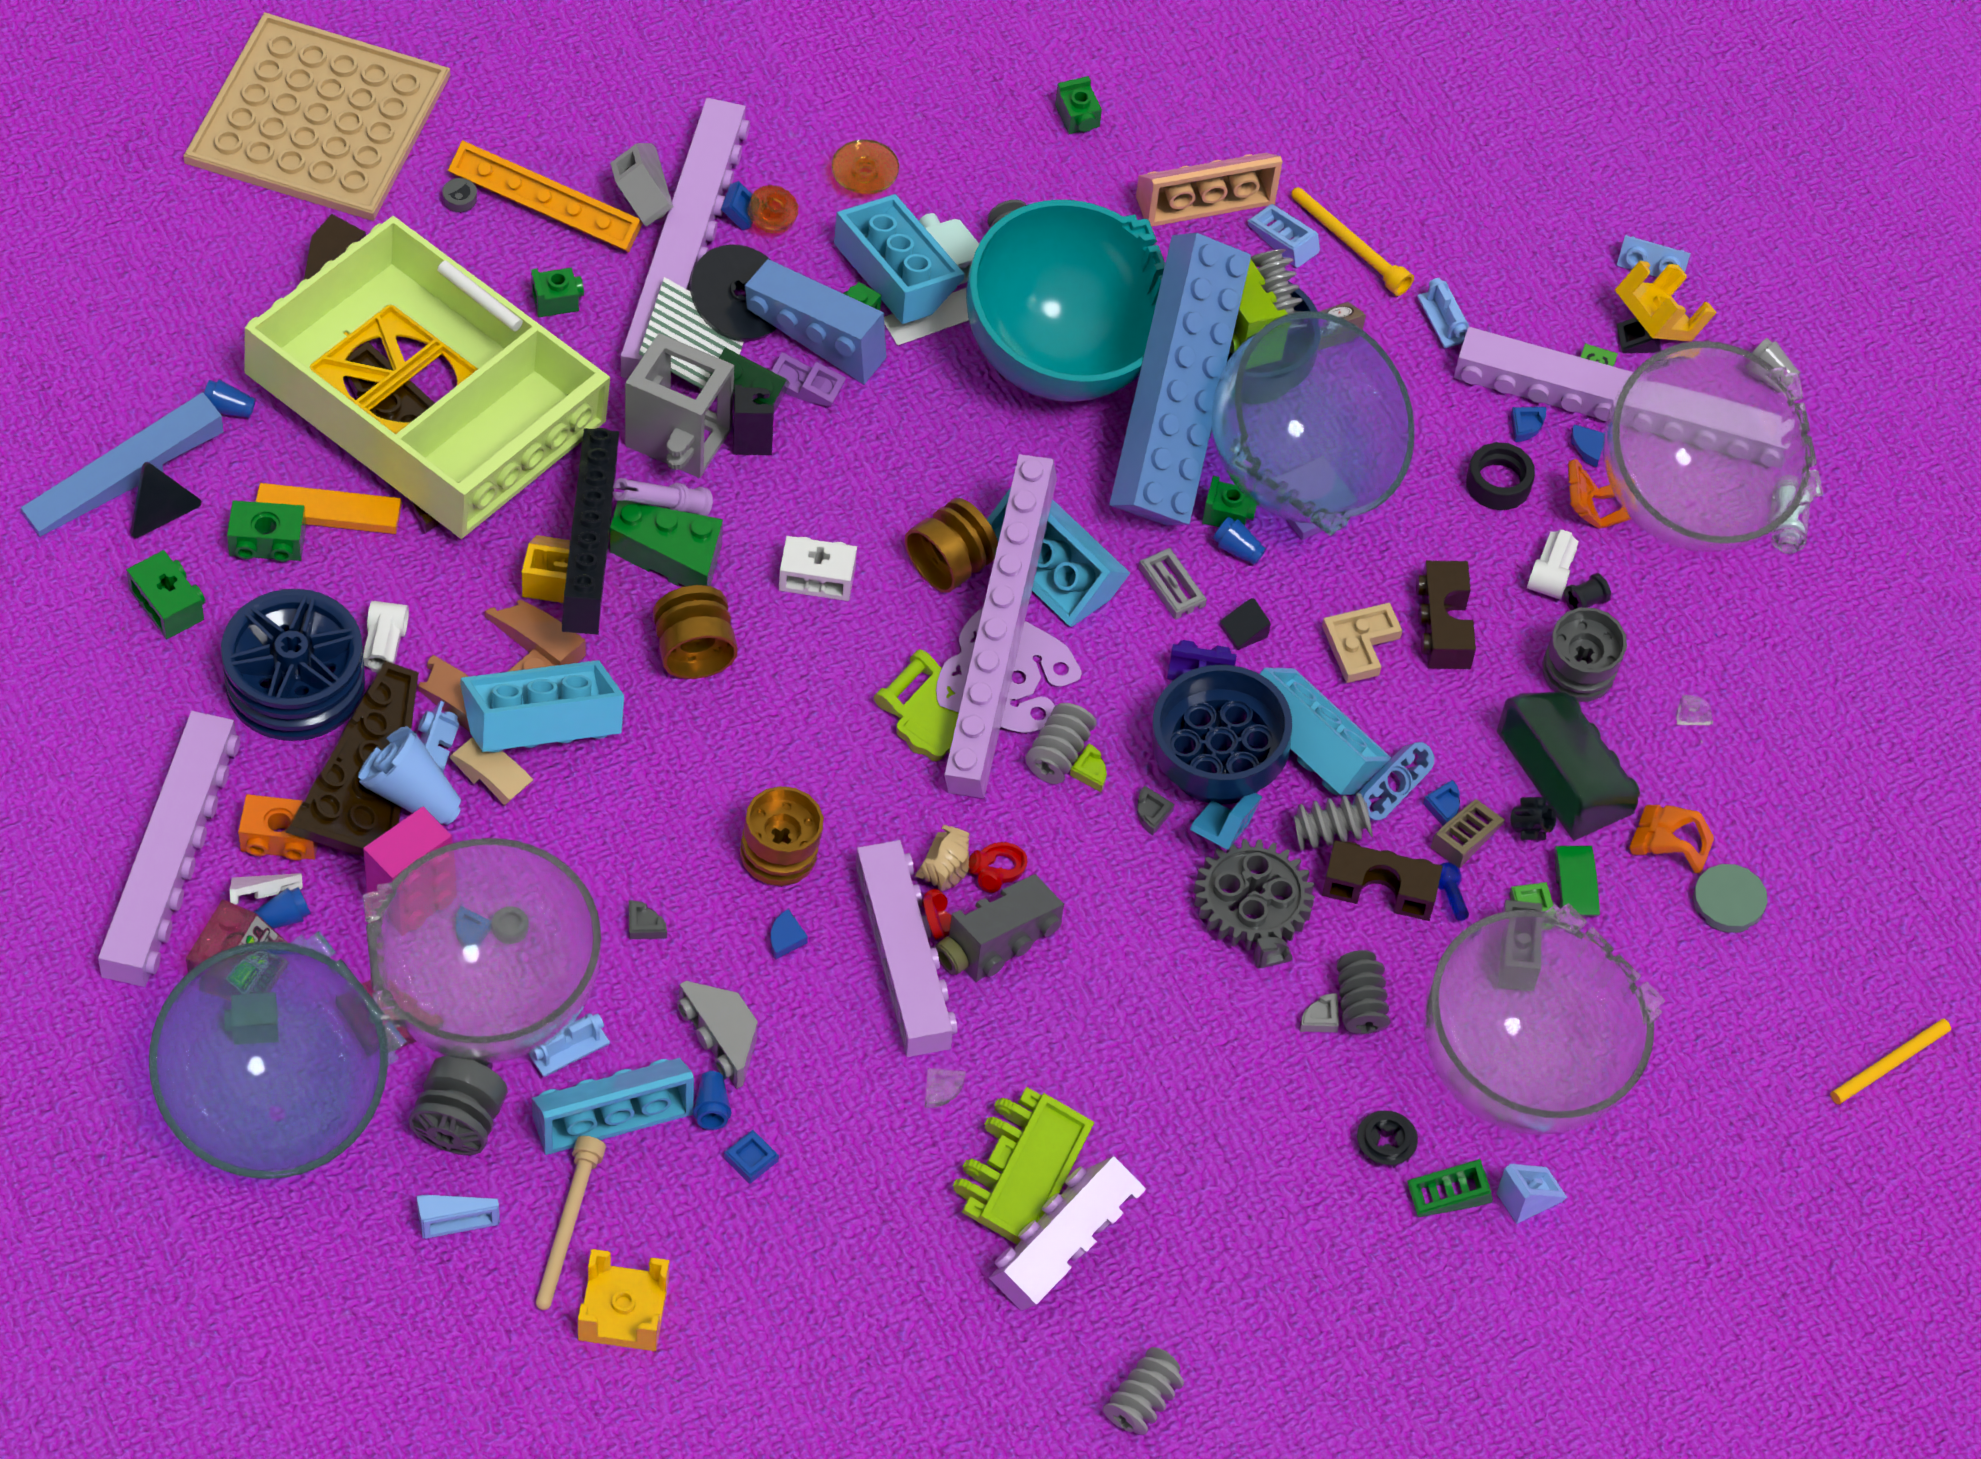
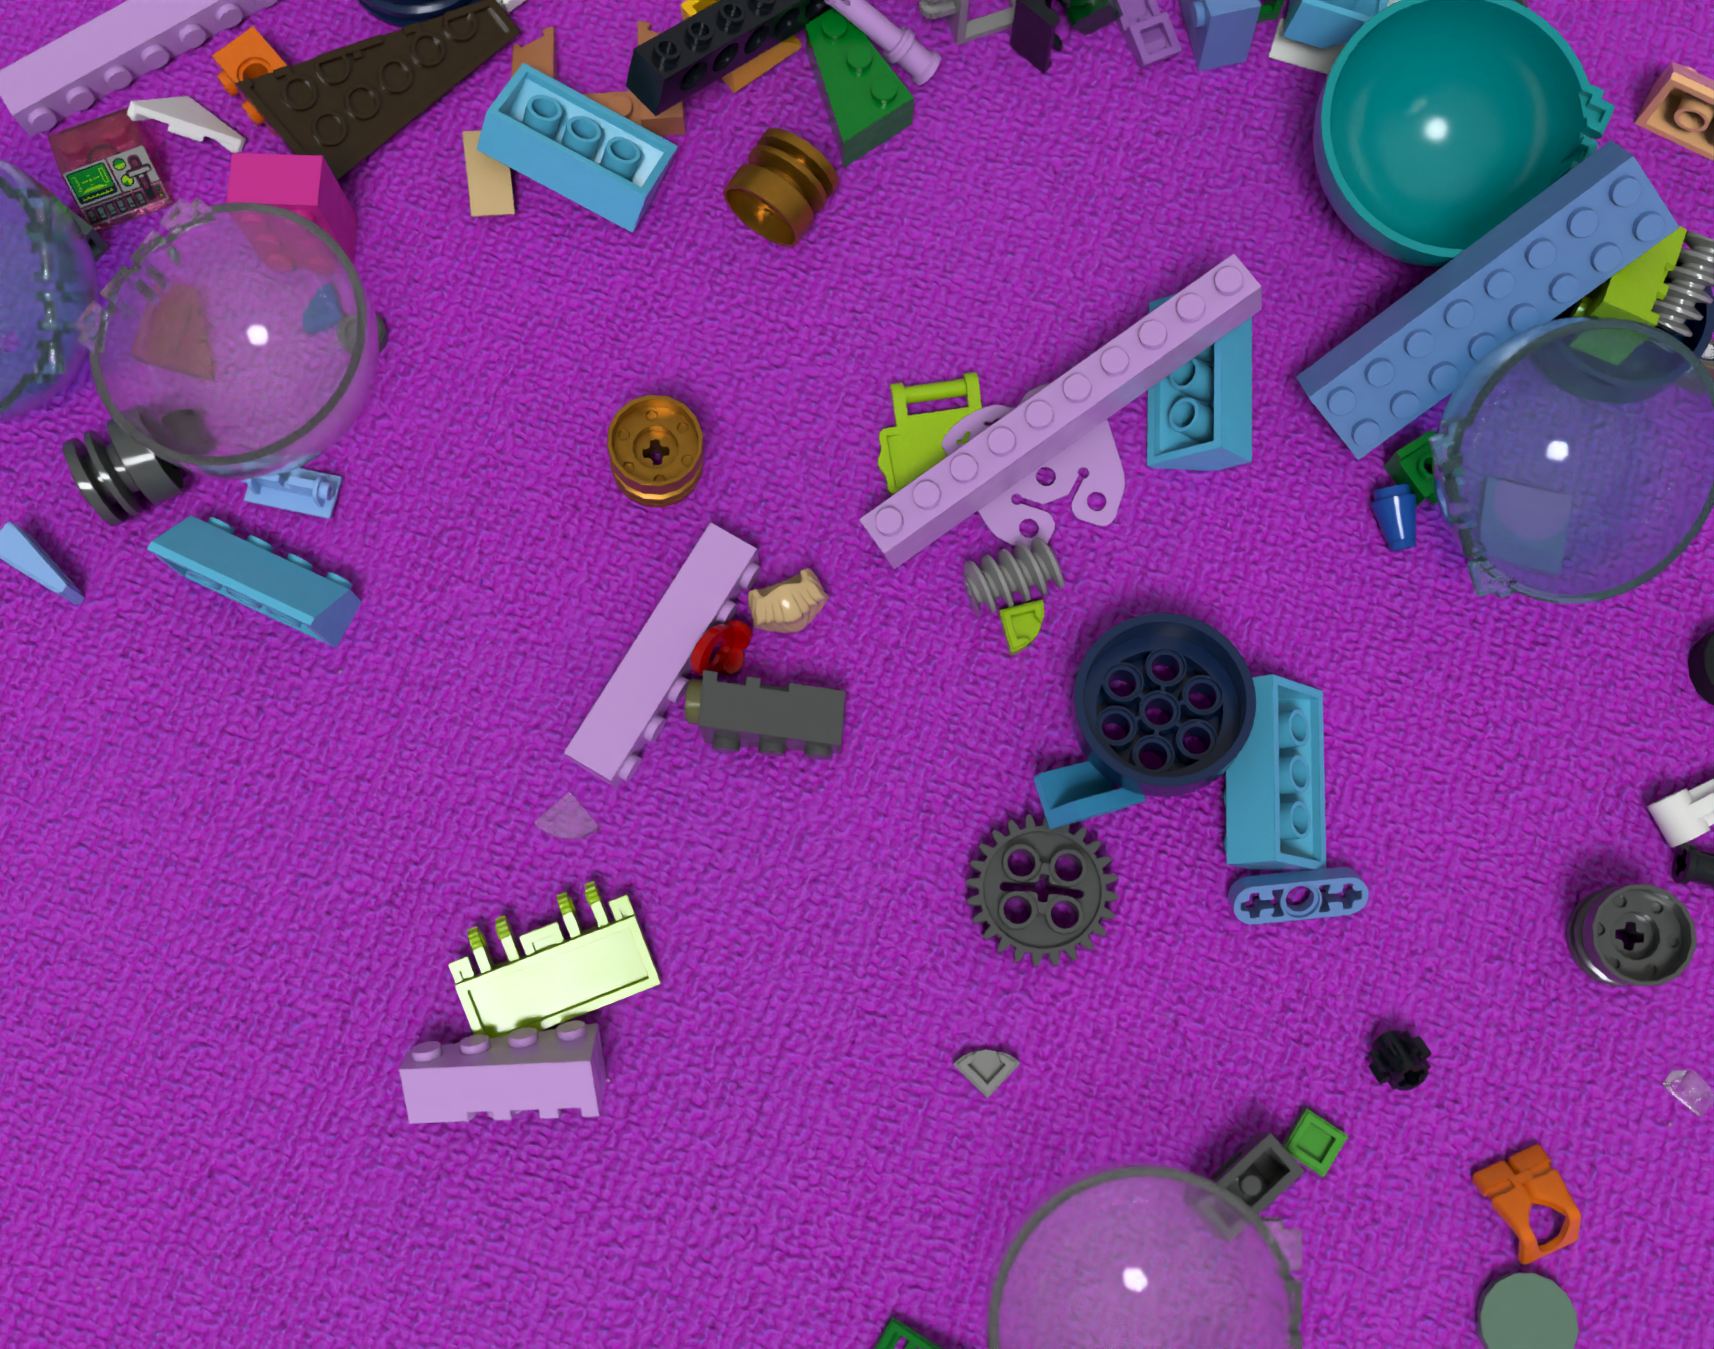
camera: 50 degrees right, 20 degrees up
blue cone [252,887,311,933] -> none
light blue cone [358,726,461,825] -> none
light blue hinge [418,701,459,772] -> none
tan piece [536,1136,606,1310] -> none
yellow panel [578,1249,669,1351] -> none
dark grey tile [629,900,667,939] -> none
light grey slope [677,981,758,1089] -> none
blue cone [693,1071,732,1130] -> none
blue tile [724,1130,779,1184] -> none
blue tile [770,909,808,959] -> none
white brick [779,536,857,601] -> none
pearl gold wheel [905,498,998,593] -> none
red piece [968,842,1028,893] -> none
light grey piece [1102,1347,1184,1435] -> none
dark grey tile [1137,786,1175,836] -> none
light grey tile [1139,548,1207,620] -> none
dark purple hips [1167,640,1237,680] -> none
black slope [1220,598,1271,650] -> none
dark grey tile [1253,937,1292,968] -> none
light grey piece [1294,793,1373,851] -> none
tan plate [1322,602,1402,683] -> none
dark brown arch [1322,840,1443,921] -> none
dark grey piece [1336,950,1391,1034] -> none
black gear [1357,1110,1418,1168] -> none
dark brown arch [1416,560,1476,669] -> none
blue tile [1423,780,1460,826] -> none
slope [1431,799,1504,869] -> none
clear blue bar [1438,862,1469,921] -> none
windscreen [1497,692,1640,841] -> none
green slope [1554,846,1600,917] -> none

